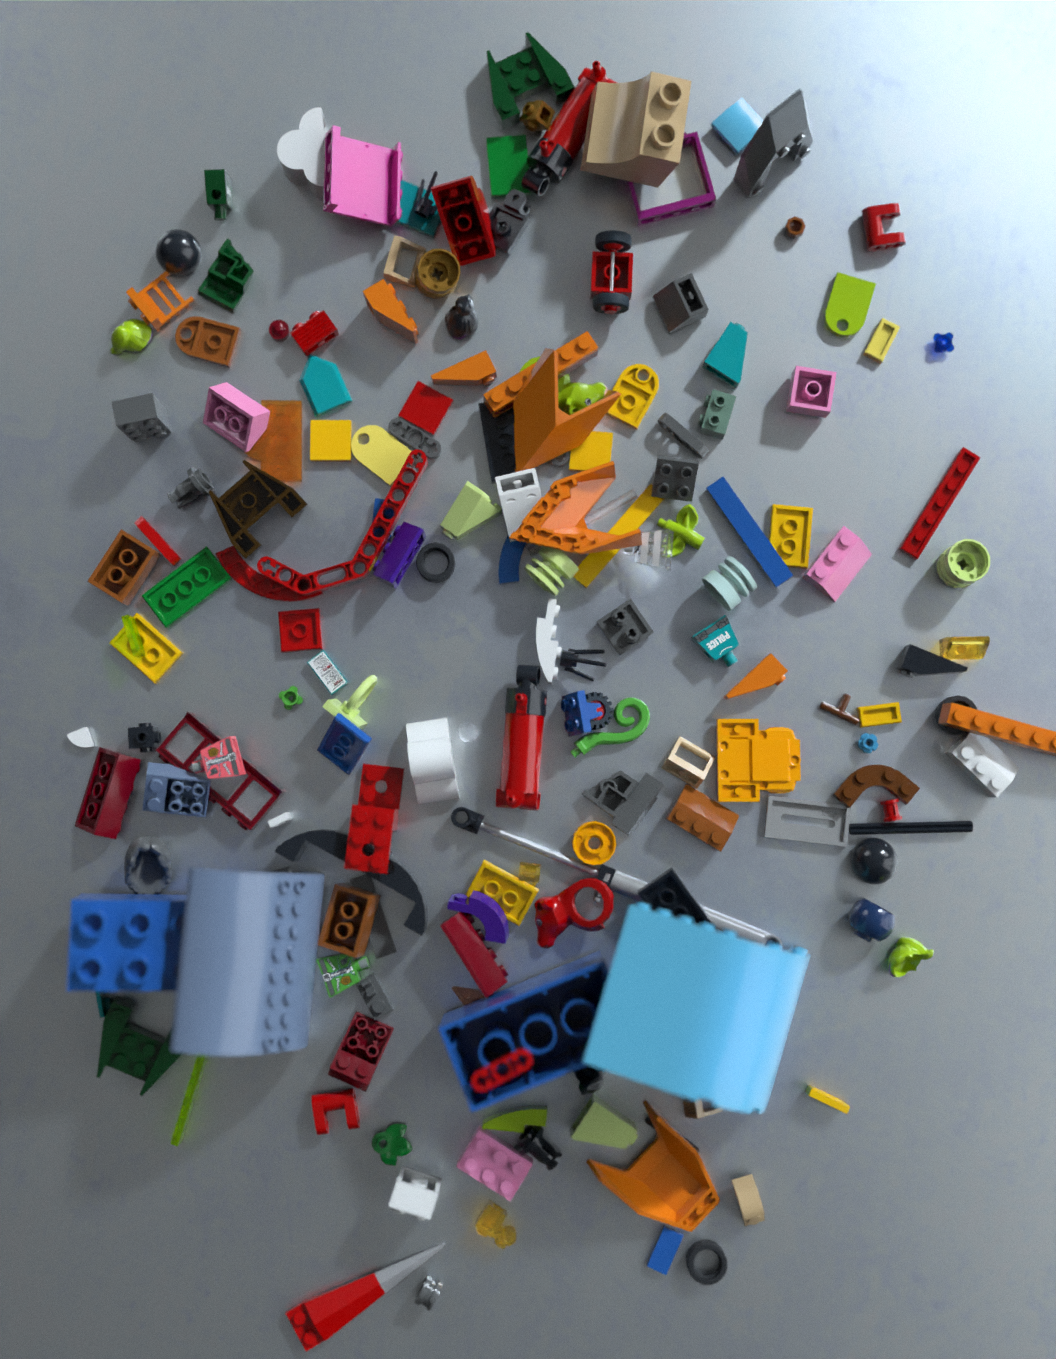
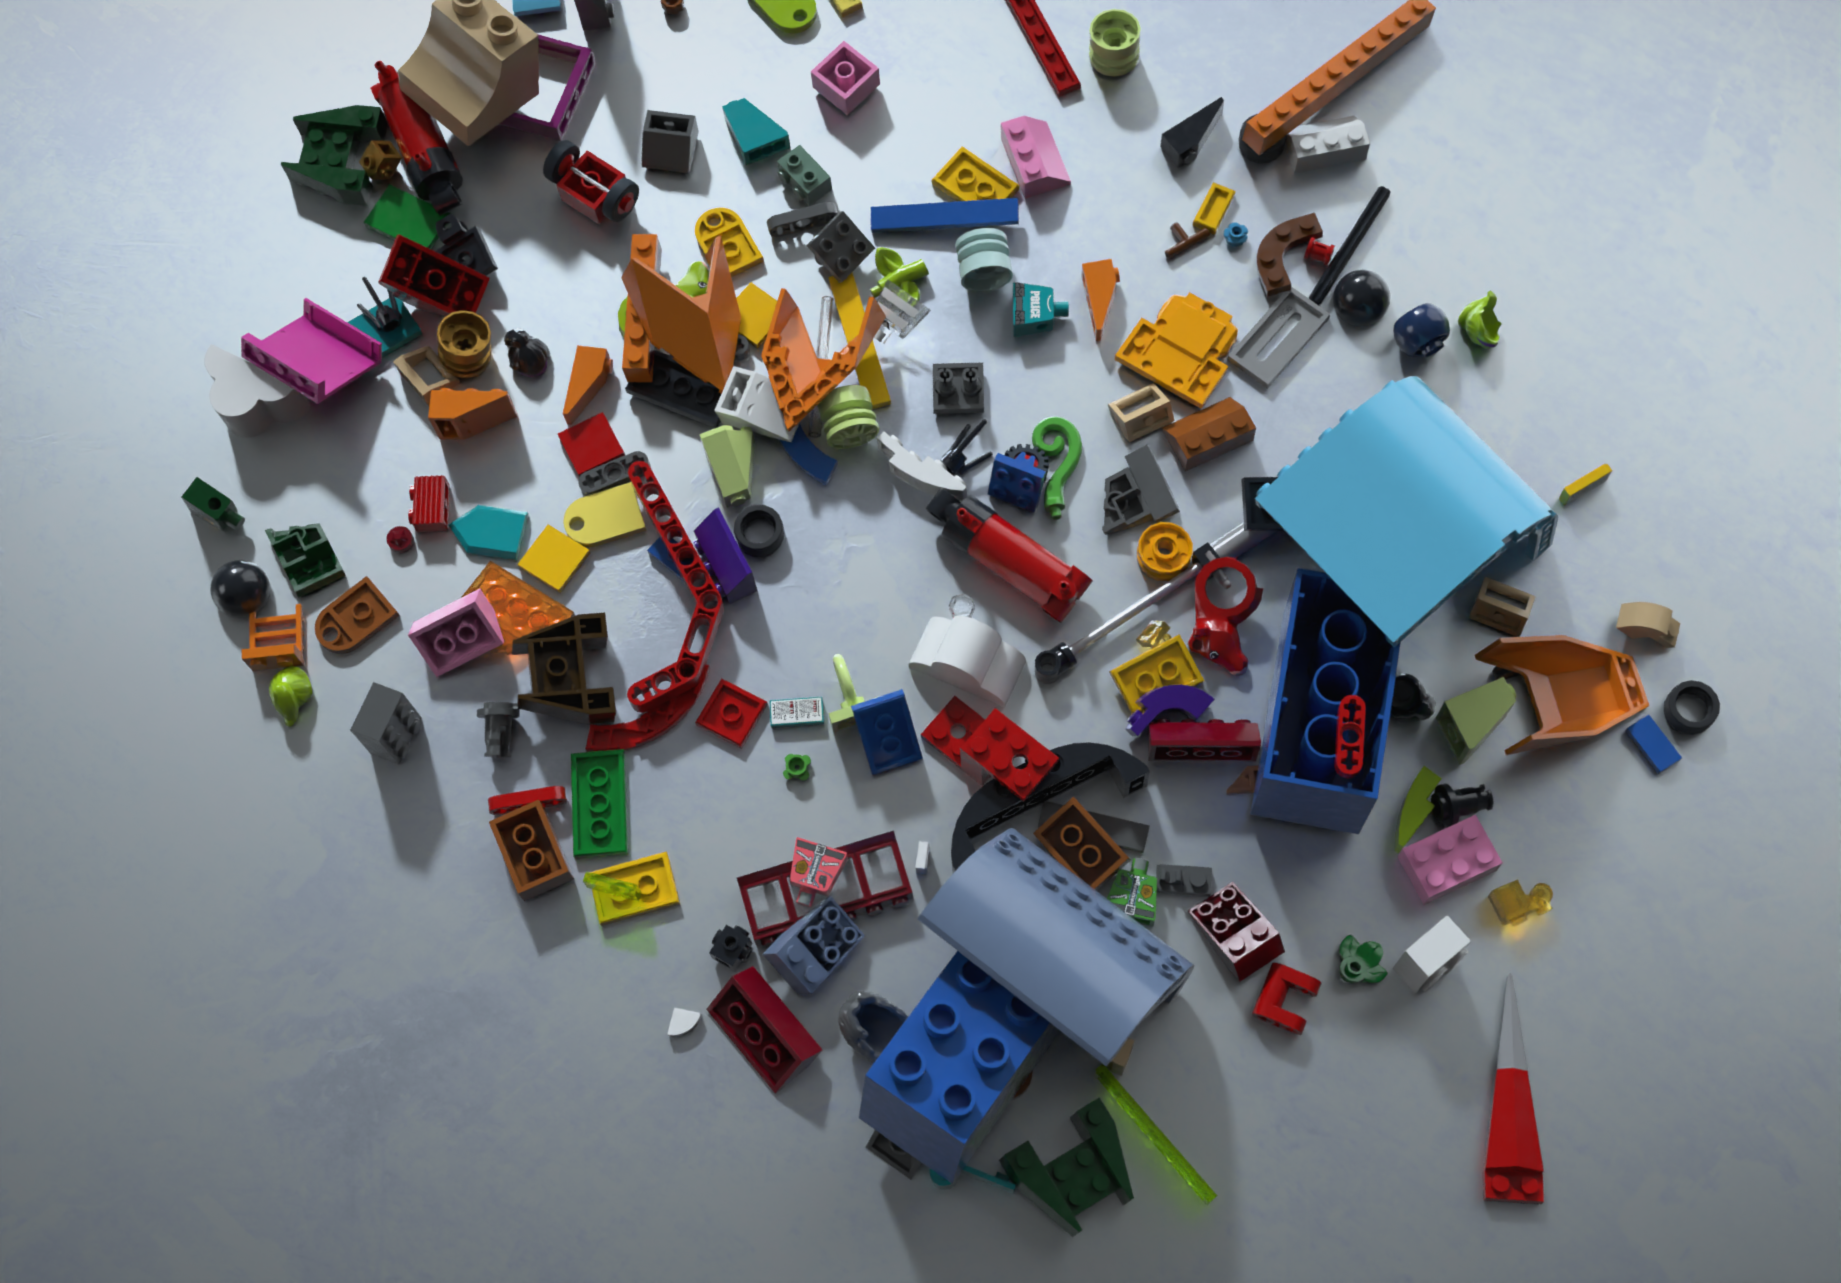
camera: 50 degrees left, 15 degrees down
dark grey wheel [414,1275,443,1311] -> none
clear yellow tile [939,636,990,660] -> none

